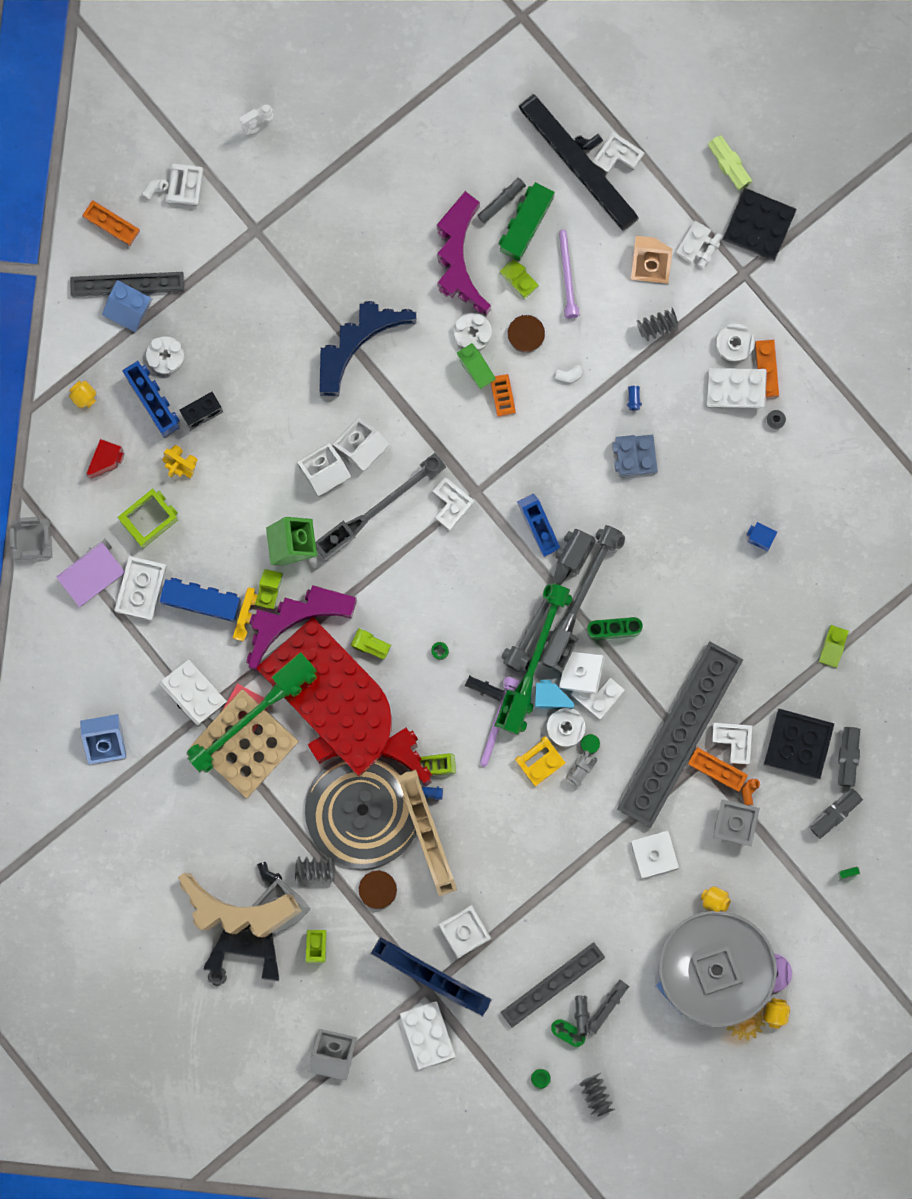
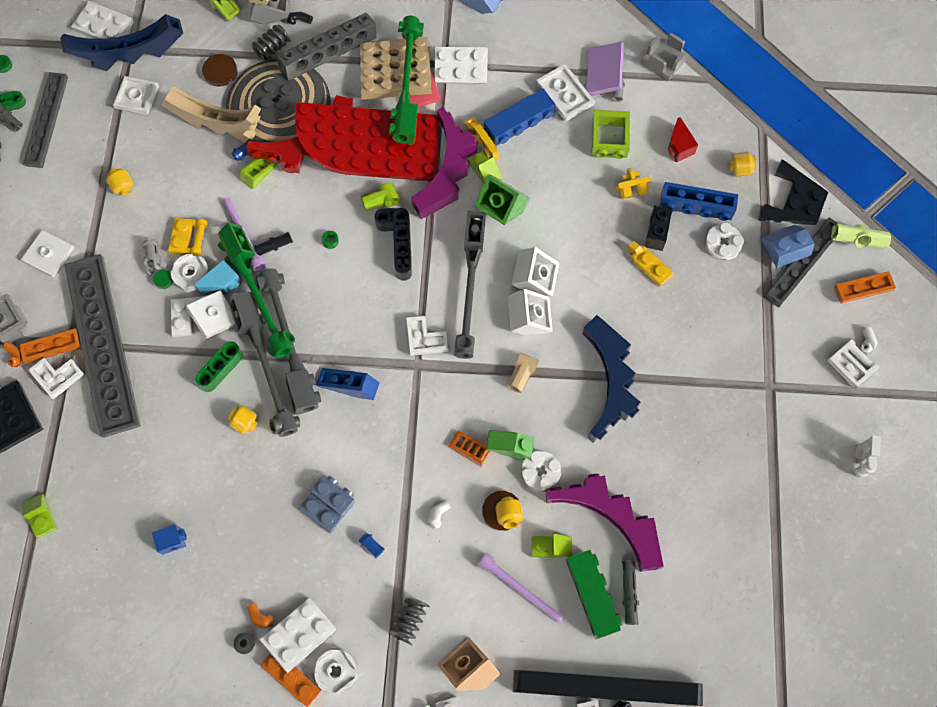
camera: 130 degrees right, 10 degrees down
none -> yellow head [106,168,134,196]
none -> yellow head [227,405,258,434]
none -> orange arm [247,603,274,629]
none -> dark grey brick [277,12,377,81]
none -> black beam [374,208,412,281]
none -> yellow head [495,497,523,529]
none -> tan piece [507,352,539,393]
none -> yellow hinge [627,241,674,287]
none -> black wing [758,159,828,225]
none -> yellowish green piece [831,223,891,249]

